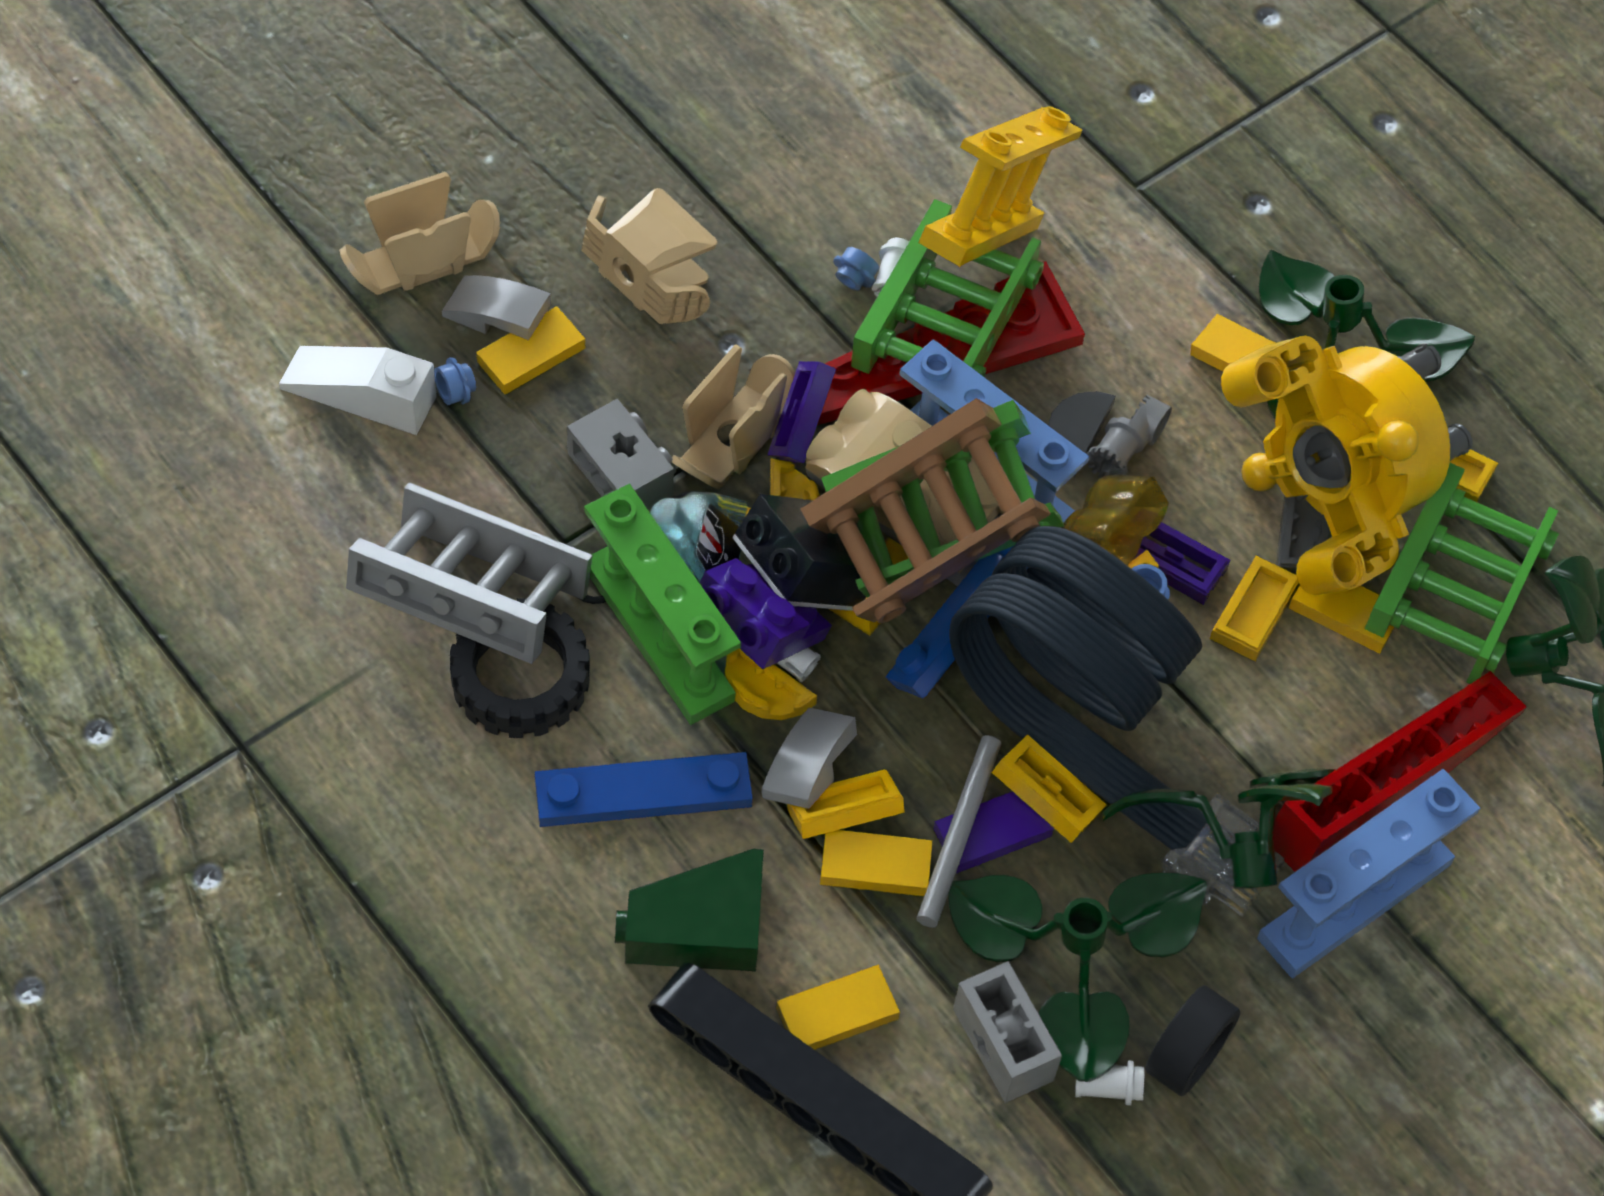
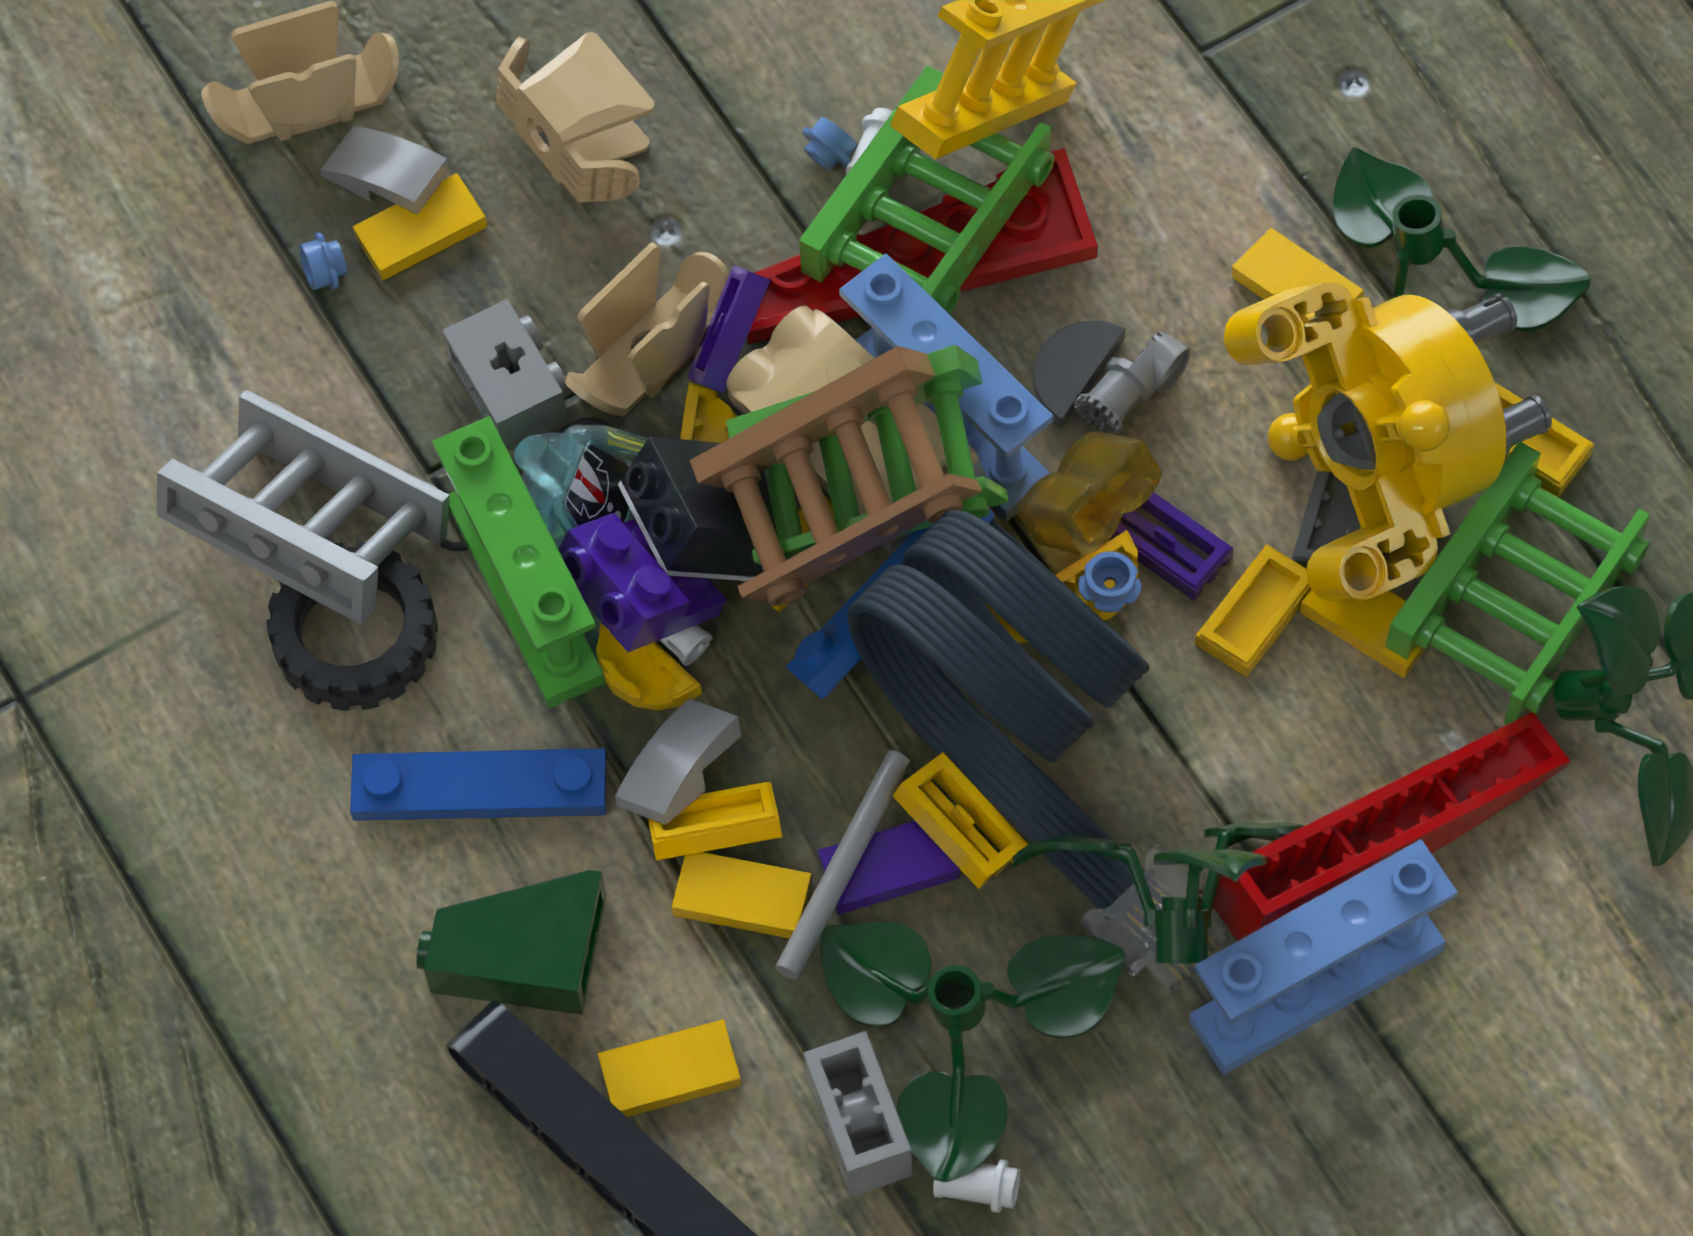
camera: 15 degrees right, 5 degrees up
white slope [279,346,436,435] -> none
black tyre [1145,985,1241,1096] -> none

